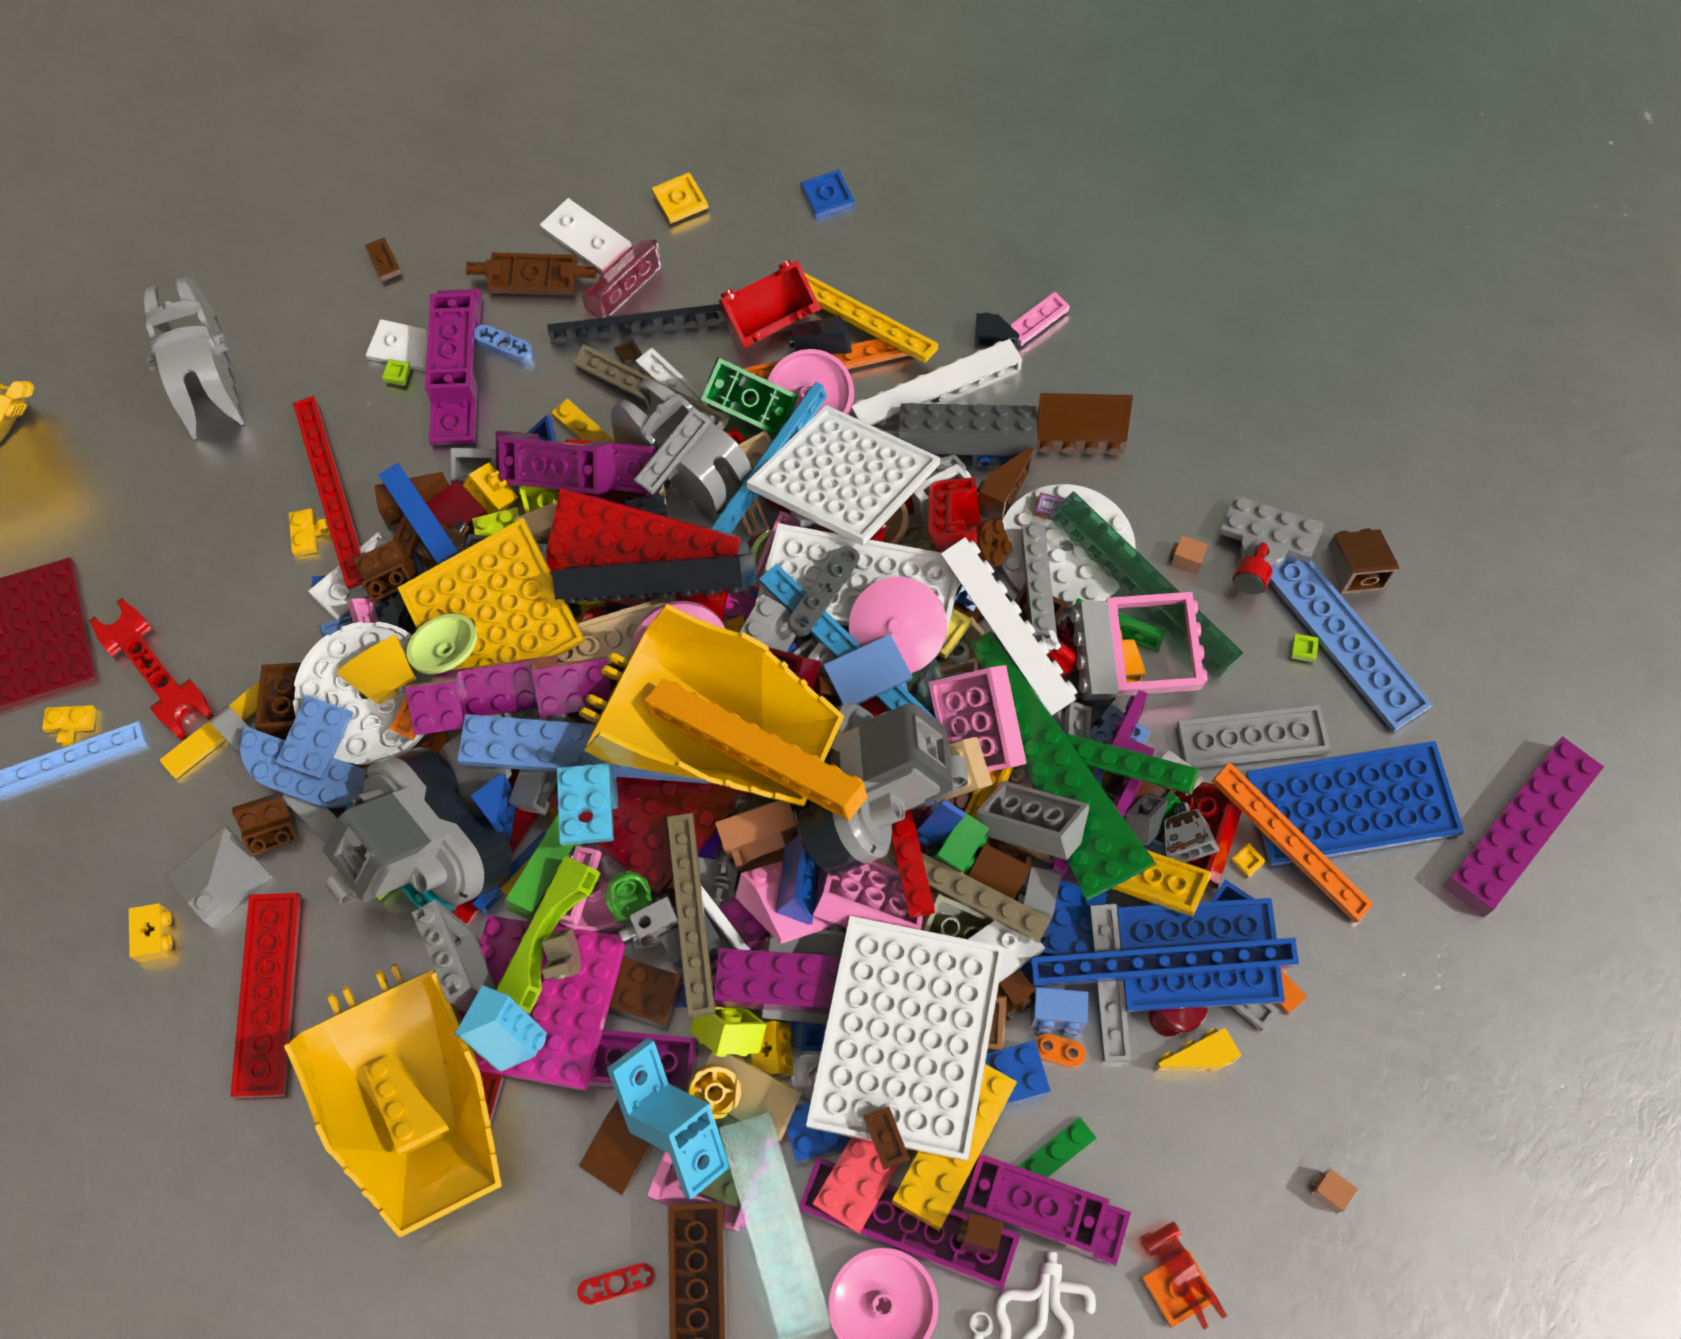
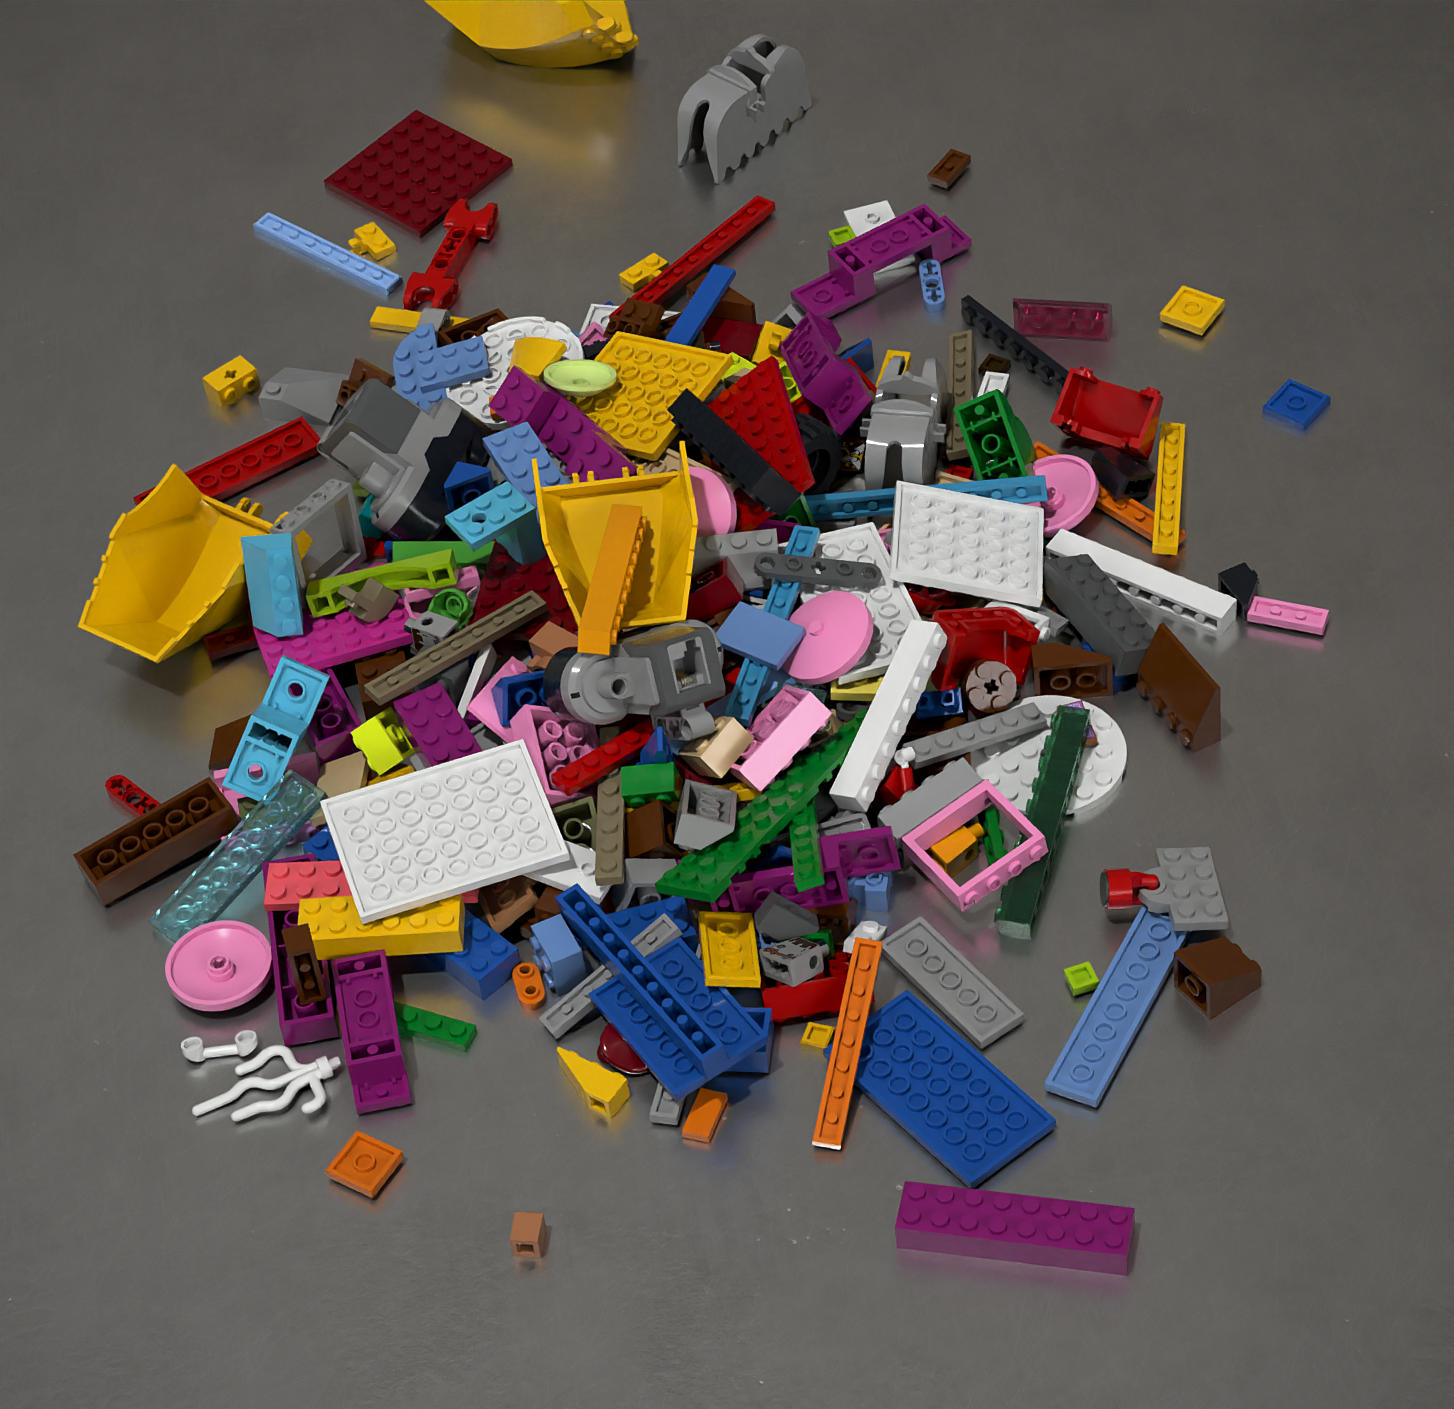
camera: 65 degrees right, 20 degrees down
yellow wing [364,1055,449,1154] -> none
reddish brown plate [466,252,597,296] -> none
white plate [539,198,631,274] -> none
light grey tile [634,407,712,495] -> none
yellow cylinder [687,1063,741,1119] -> none
reddish brown plate [863,1106,910,1170] -> none
clear red flag [1139,1221,1227,1330] -> none
nougat brick [1170,535,1208,574] -> none

